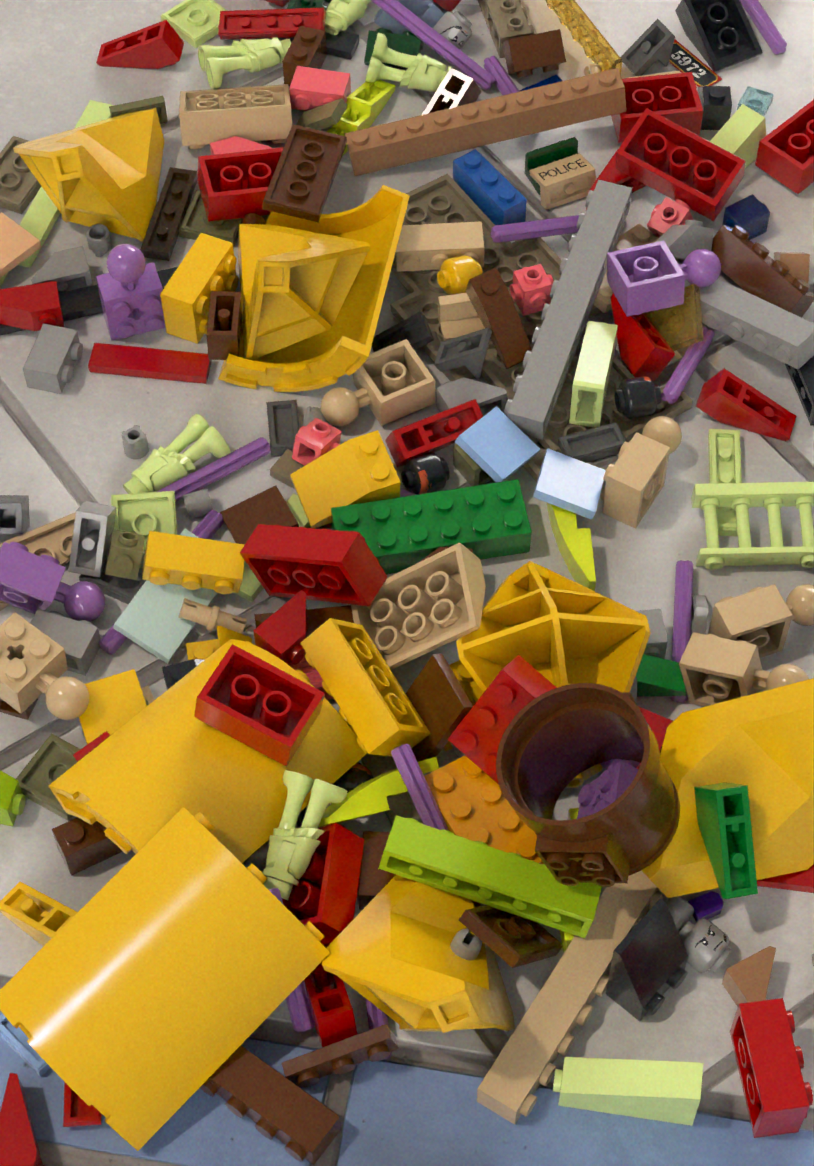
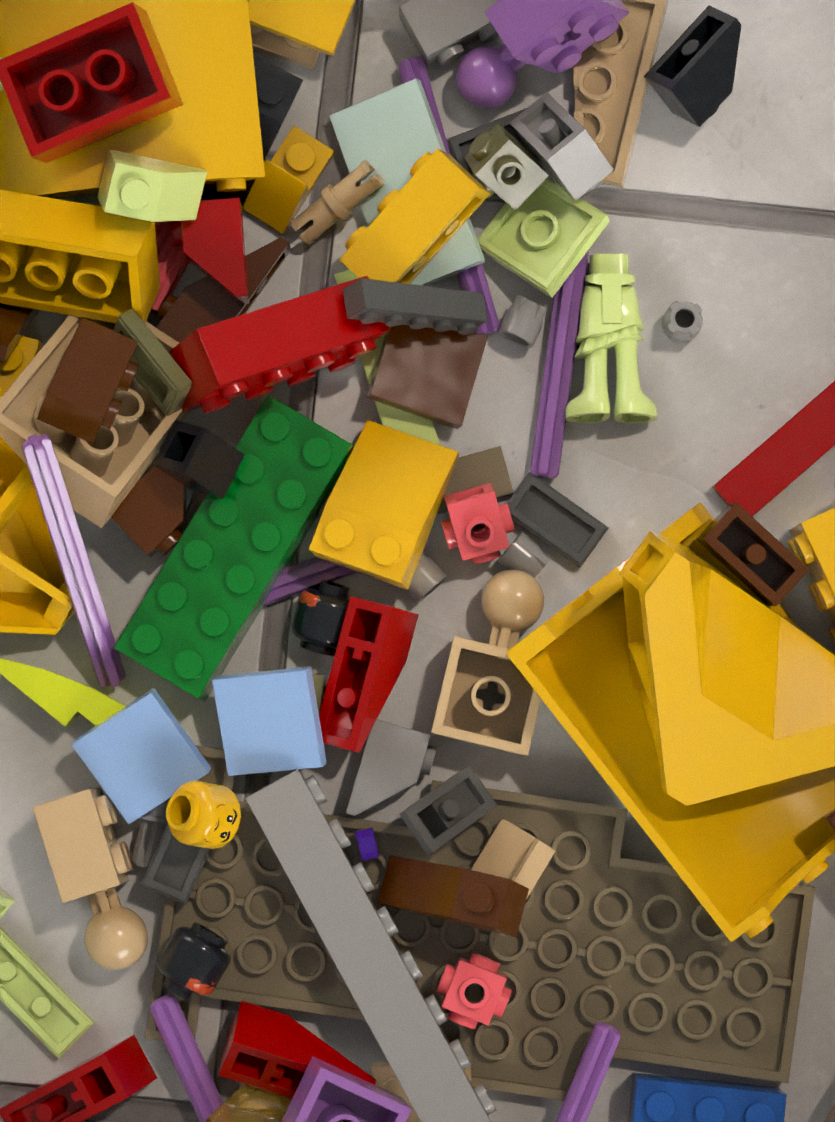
camera: 130 degrees right, 30 degrees up
black plate [372,312,434,352] -> none
tan brick [395,221,484,272] -> none
yellow head [437,255,483,295] -> none
yellowish green slope [569,321,618,428] -> none
none -> axle [21,434,126,688]
none -> reddish brown brick [37,317,139,444]
none -> yellowish green slope [97,149,207,222]
none -> olive tile [113,308,193,416]
none -> black brick [153,420,245,499]
none -> yellow head [166,780,241,849]
none -> dark grey piece [343,278,488,335]
none -> dark purple piece [355,827,380,861]

